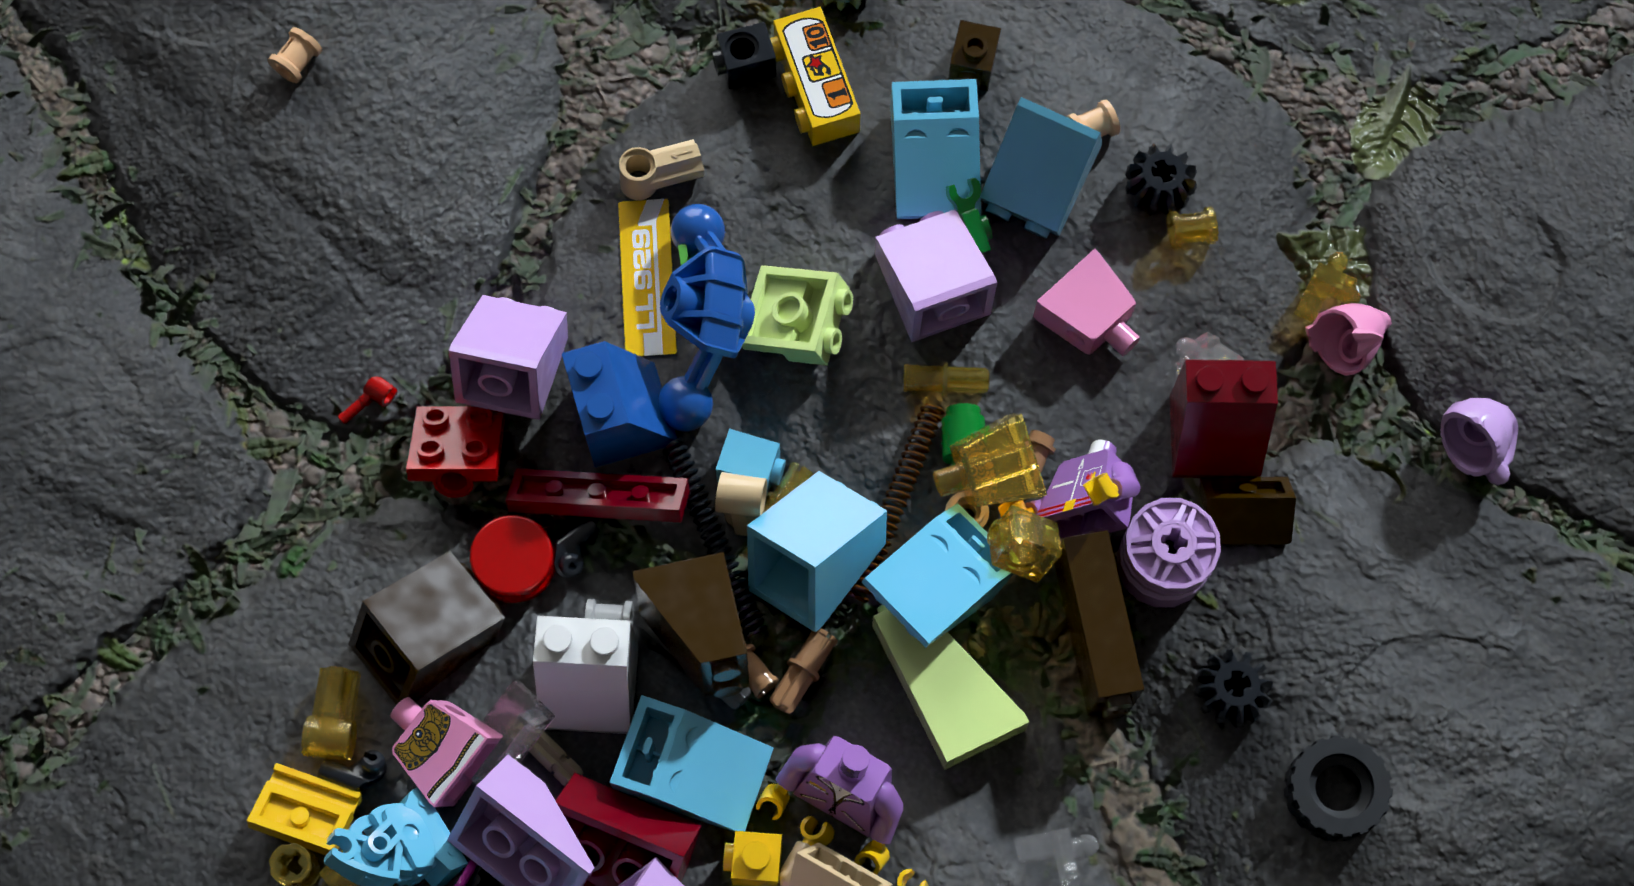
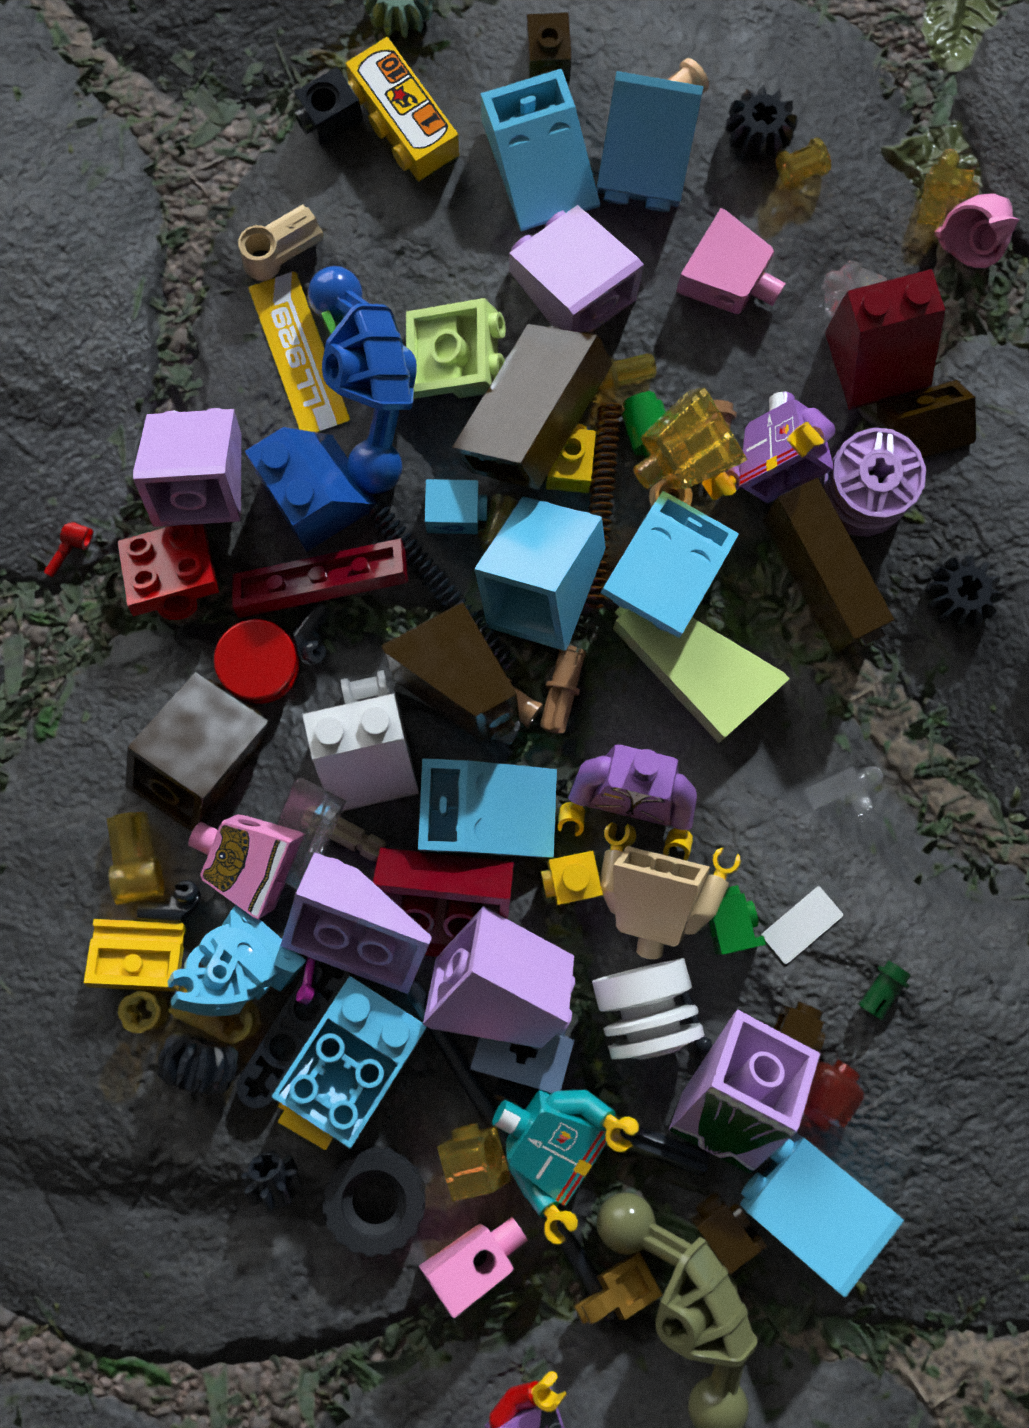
camera: 20 degrees left, 10 degrees up
tan piece [715,472,767,536] -> none
green plate [946,178,993,253] -> none
clear yellow brick [987,505,1062,583] -> none
none -> brick [452,324,613,489]
none -> yellow brick [546,424,596,493]

